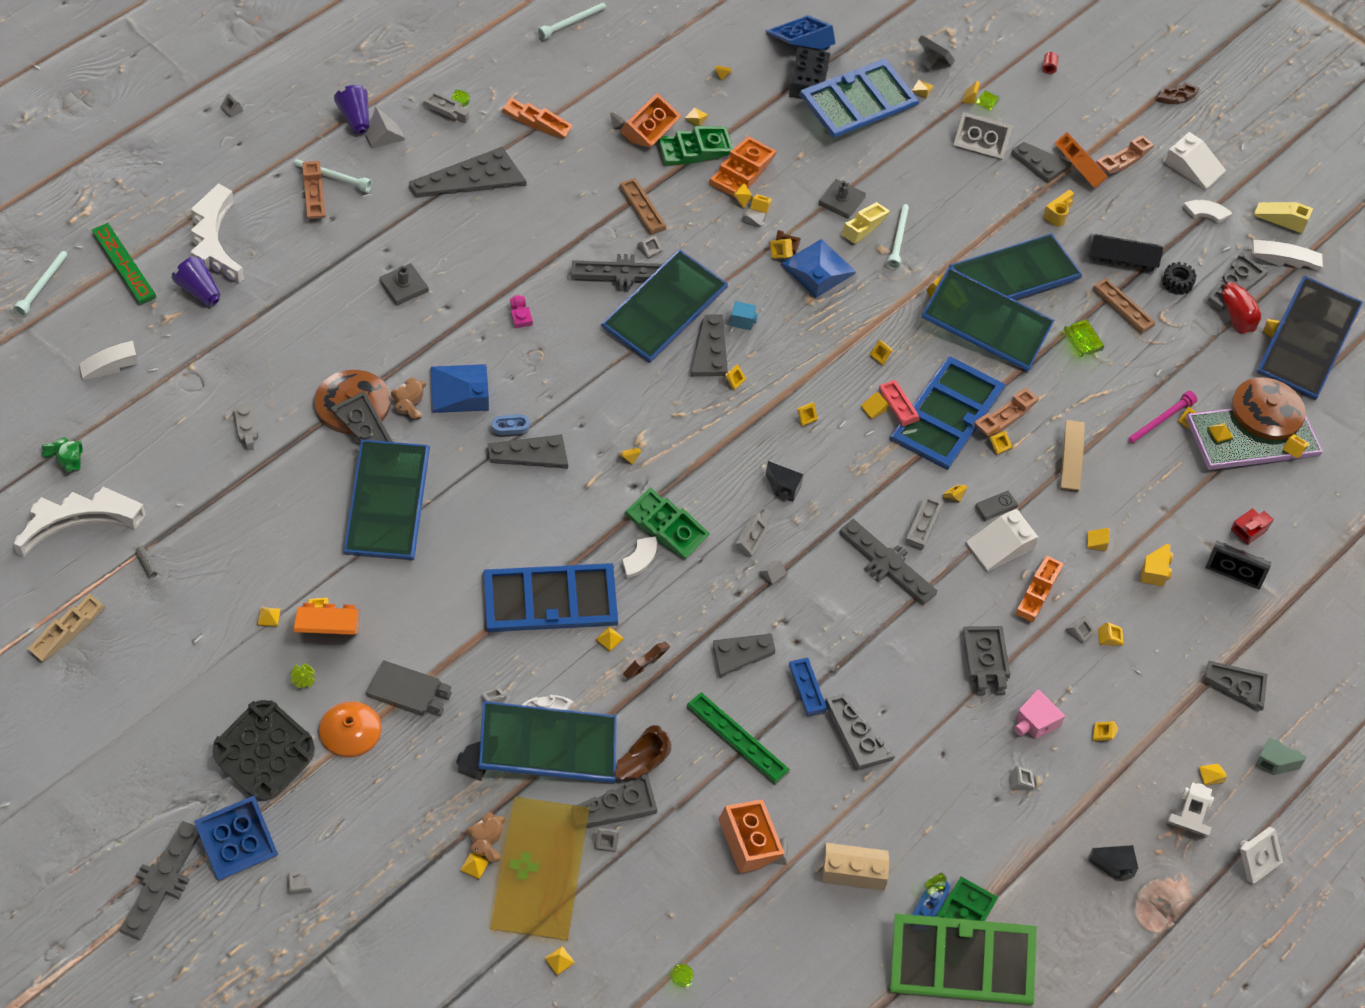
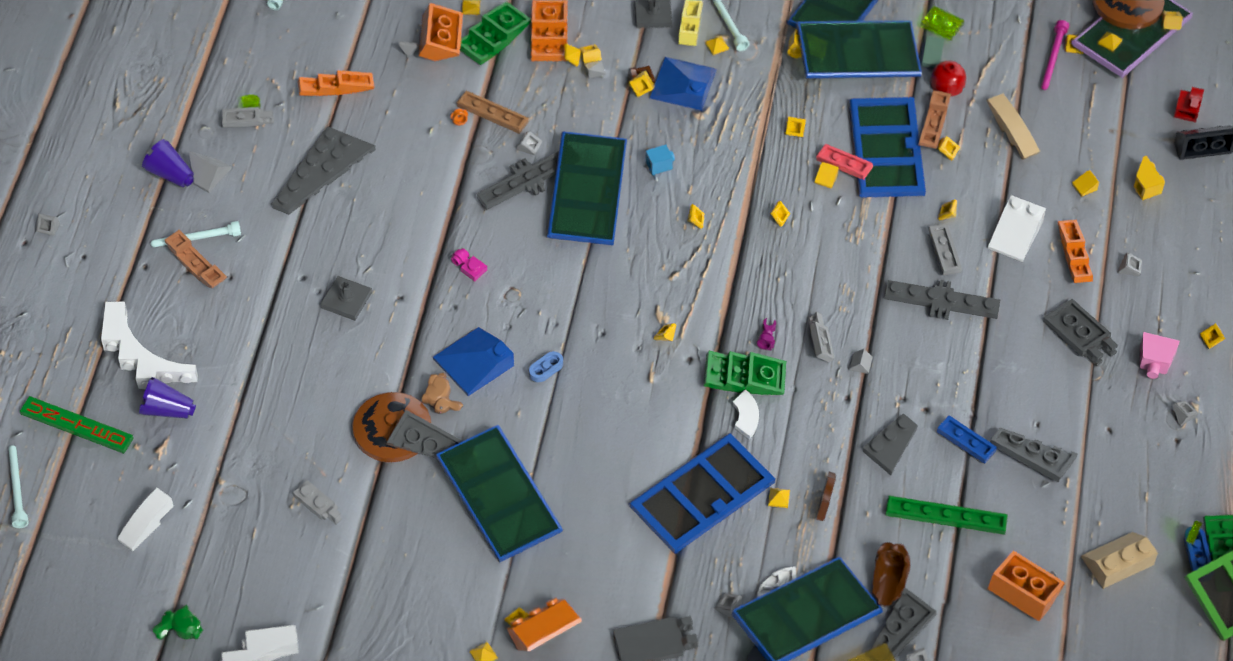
camera: 30 degrees left, 0 degrees up
dark grey wing [487,434,568,469] -> none
dark grey wing [691,314,728,377] -> none
black slope [766,461,804,502] -> none
dark grey tile [975,490,1018,521] -> none
yellow slope [1098,622,1124,646] -> none
none -> orange plate [450,108,468,125]
none -> yellow slope [705,36,729,55]
none -> magenta piece [757,318,776,351]
none -> sand green tile [922,36,945,68]
none -> red cylinder [930,60,966,96]

